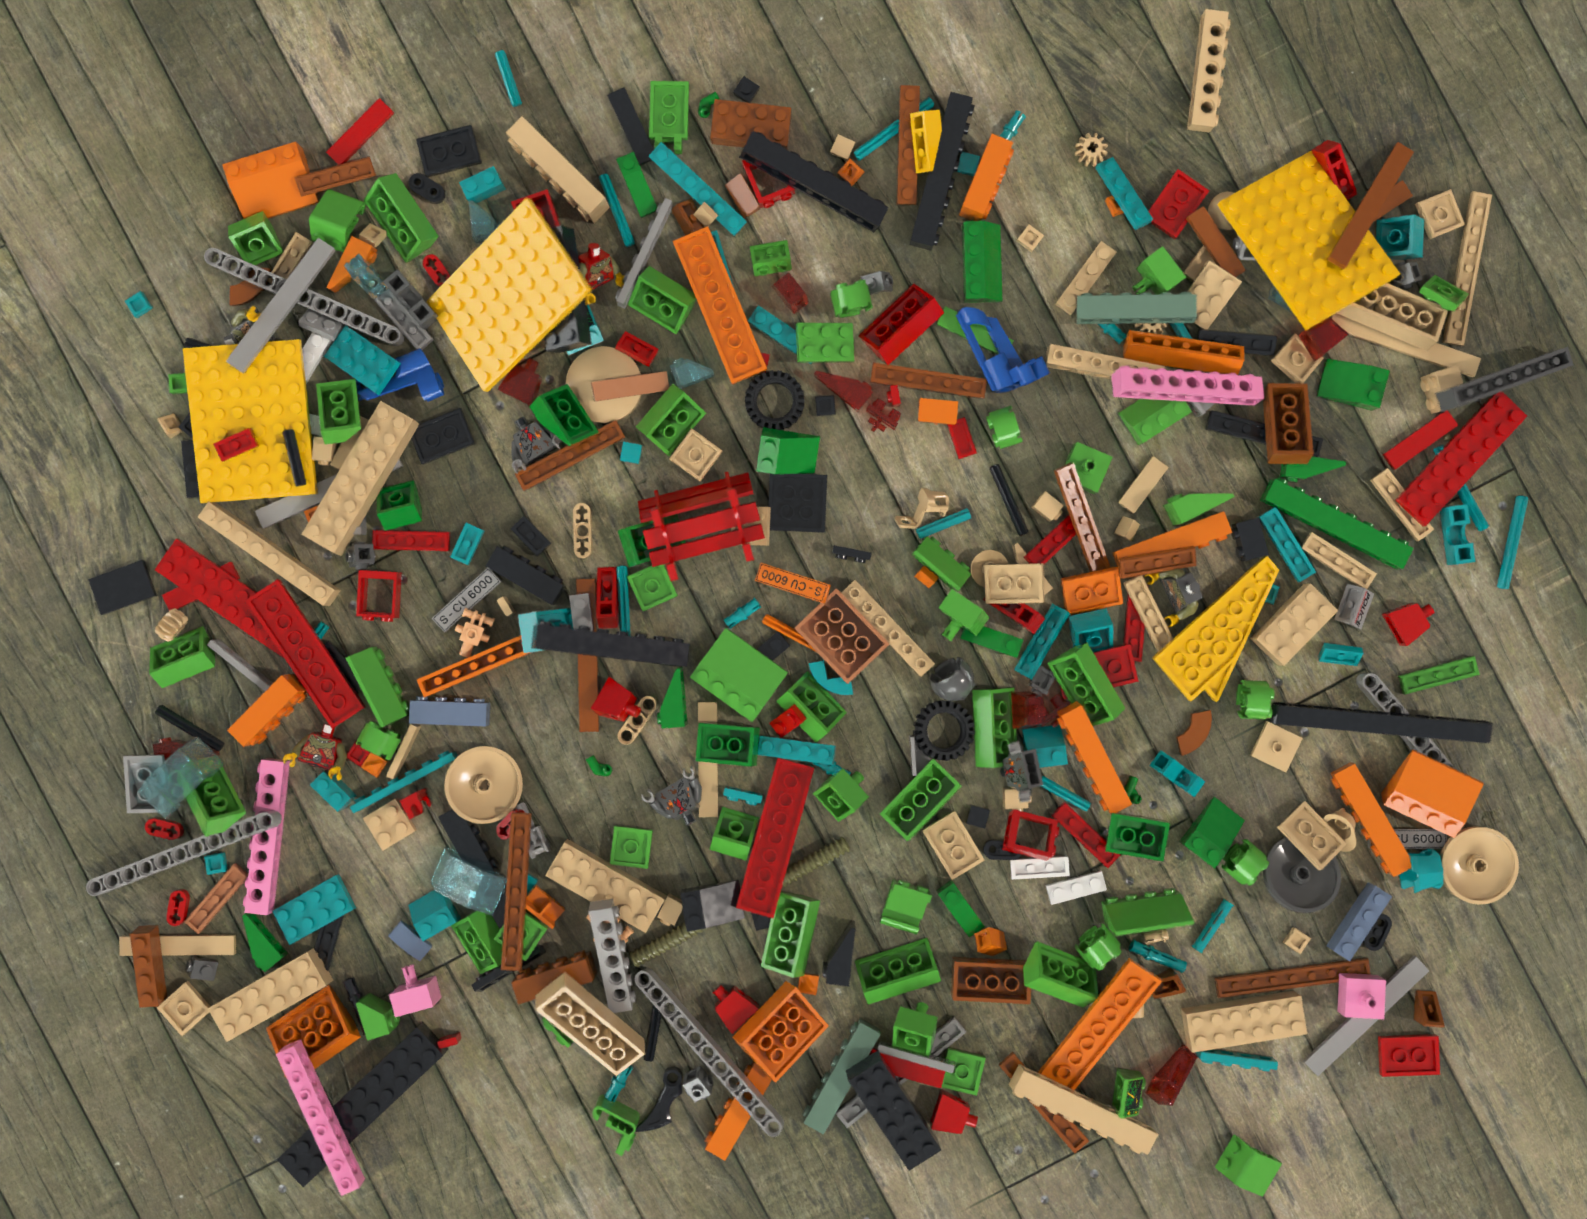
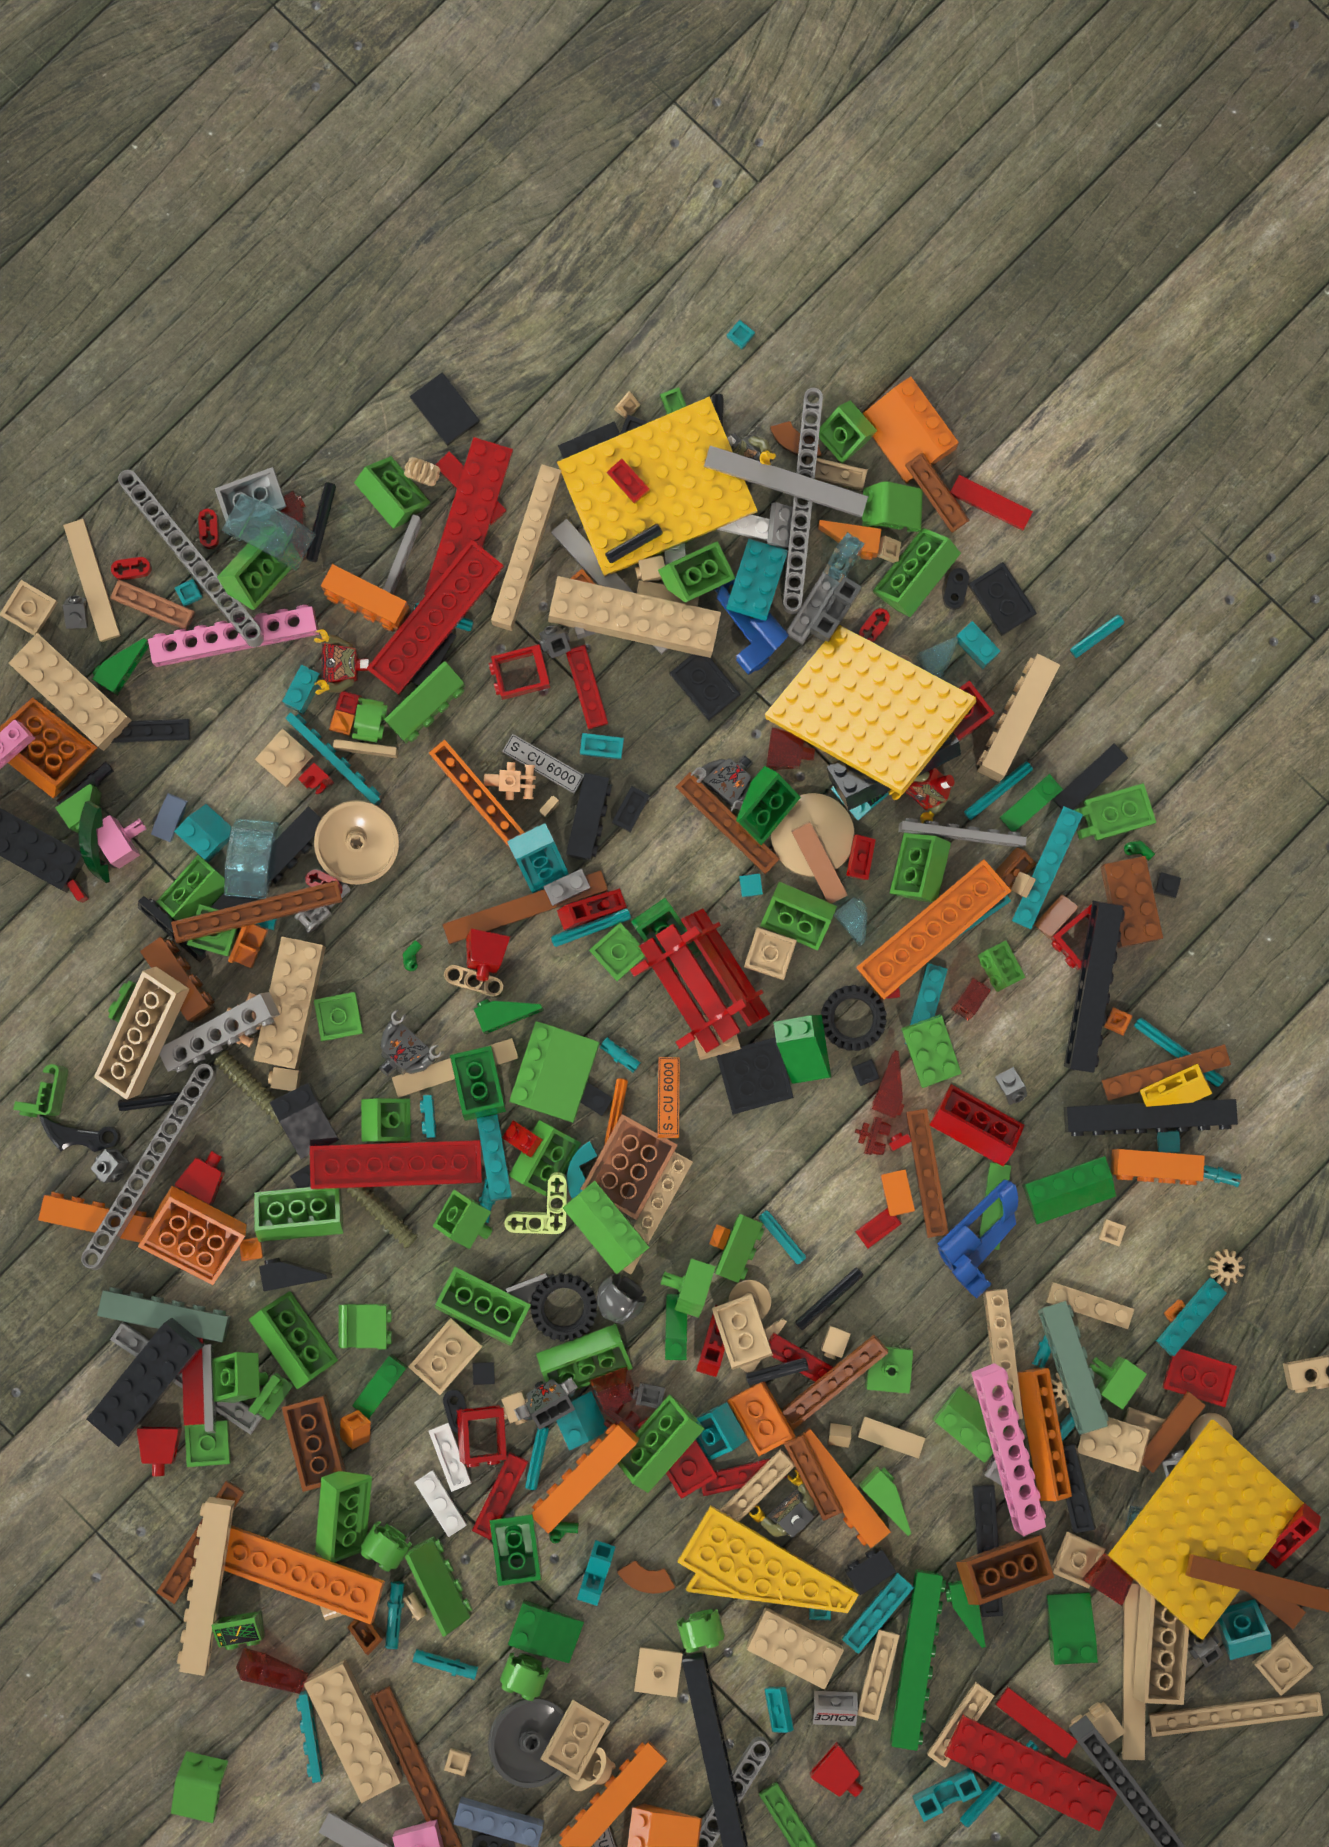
camera: 70 degrees right, 5 degrees down
dark orange brick [130,925,167,1008] -> none
teal plate [272,874,356,945] -> none
green slope [377,480,422,531] -> none
sand blue brick [409,696,490,727] -> none
black brick [531,621,690,667] -> none
tan beam [573,503,592,559] -> none
teal pin [604,1065,633,1102] -> none
tan tile [830,134,855,161] -> none
bright green brick [830,280,873,318] -> none
black plate [832,545,872,563] -> none
tan piece [895,488,949,529] -> none
bright green brick [986,405,1023,449] -> none
teal plate [1014,604,1070,680] -> none
bright green plate [1419,275,1469,312] -> none
none -> dark green slope [79,801,110,883]
none -> bright green bracket [248,1373,293,1420]
none -> yellowish green beam [504,1172,567,1234]
none -> bright green slope [563,1181,650,1274]
none -> black axle [746,1358,809,1385]

